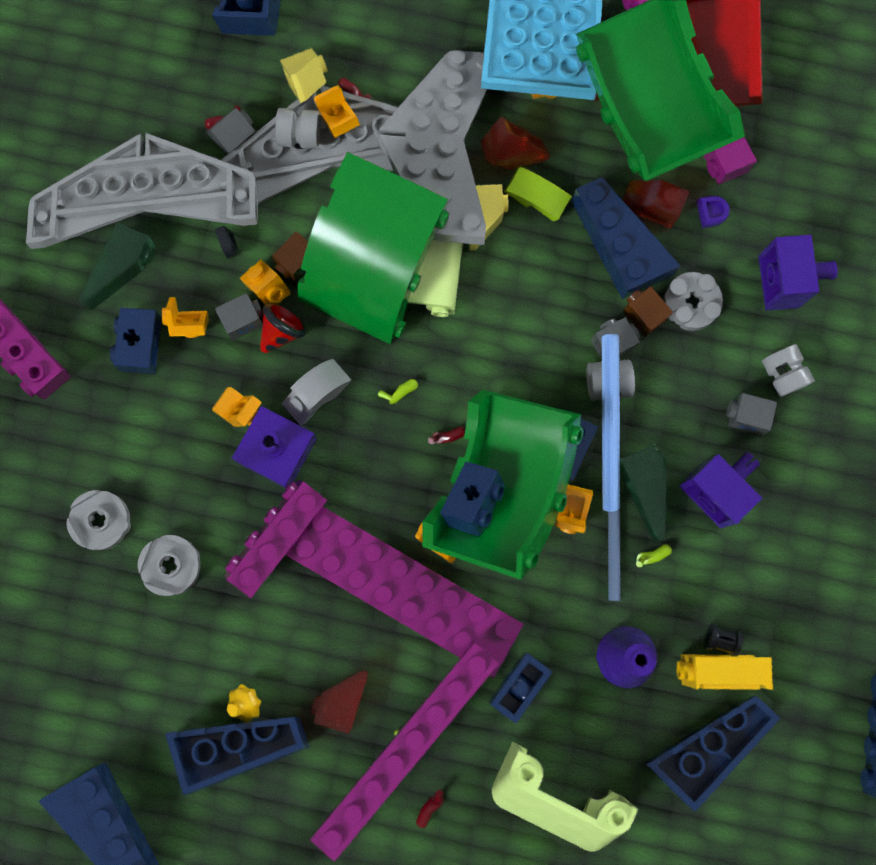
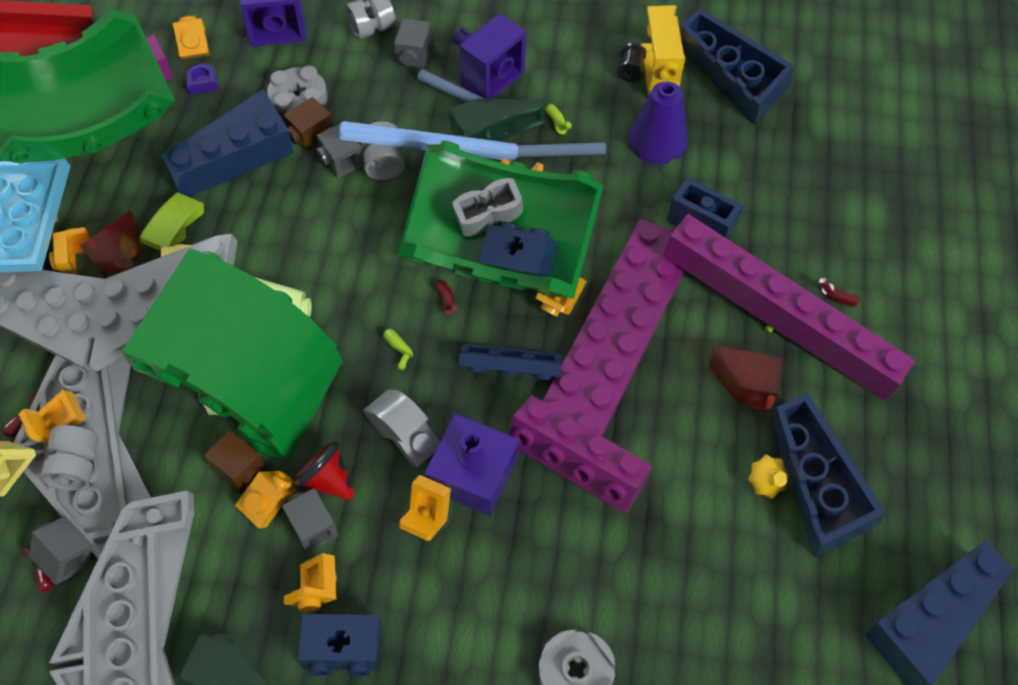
camera: 90 degrees left, 20 degrees down
light grey plate [138,535,201,596] -> none
black tile [215,226,239,259] -> none
yellowish green windscreen [492,742,638,852] -> none
clear red slope [623,180,690,229] -> none
none -> light orange bracket [49,227,94,275]
none -> light orange bracket [173,16,210,60]
none -> sand blue bar [418,69,497,115]
none -> light grey brick [452,178,523,236]
none -> dark blue plate [459,344,562,380]

